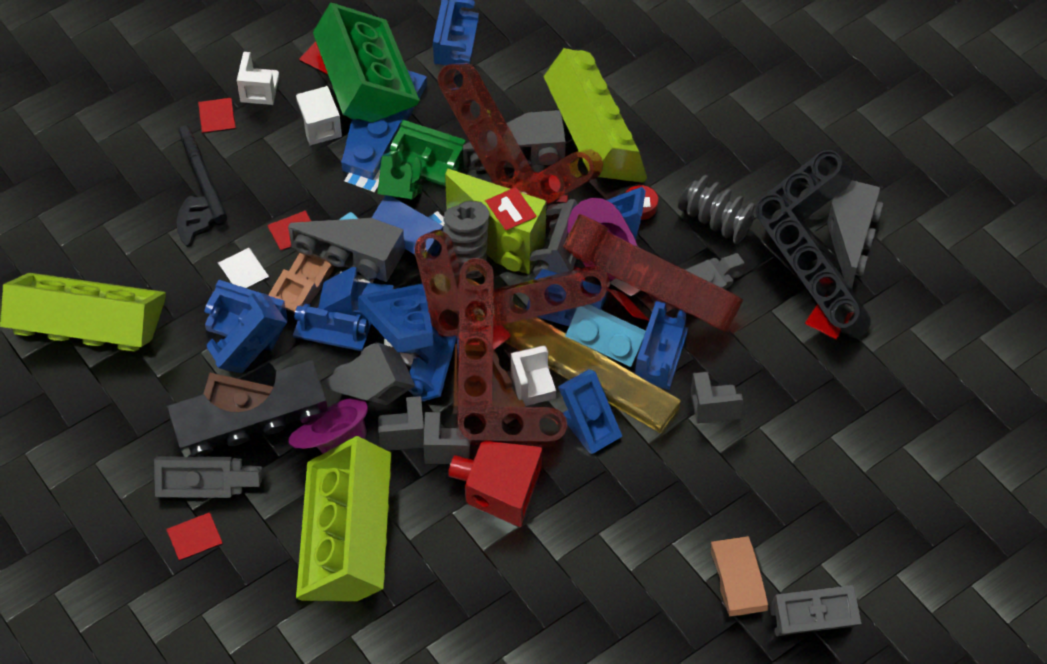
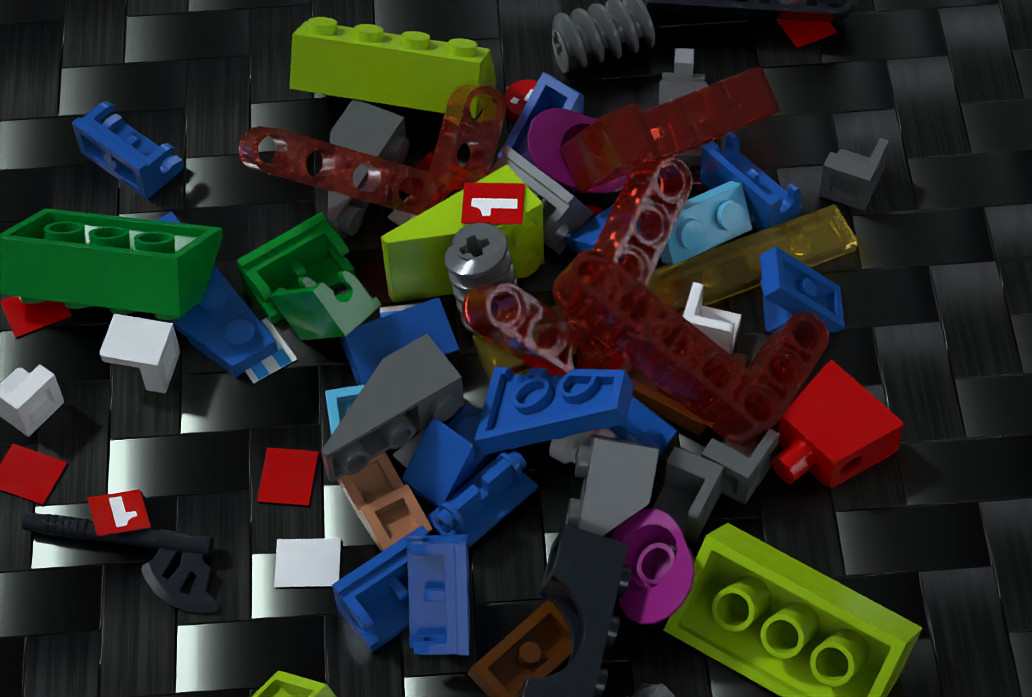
camera: 55 degrees left, 0 degrees up
none -> red sticker [87,489,151,536]

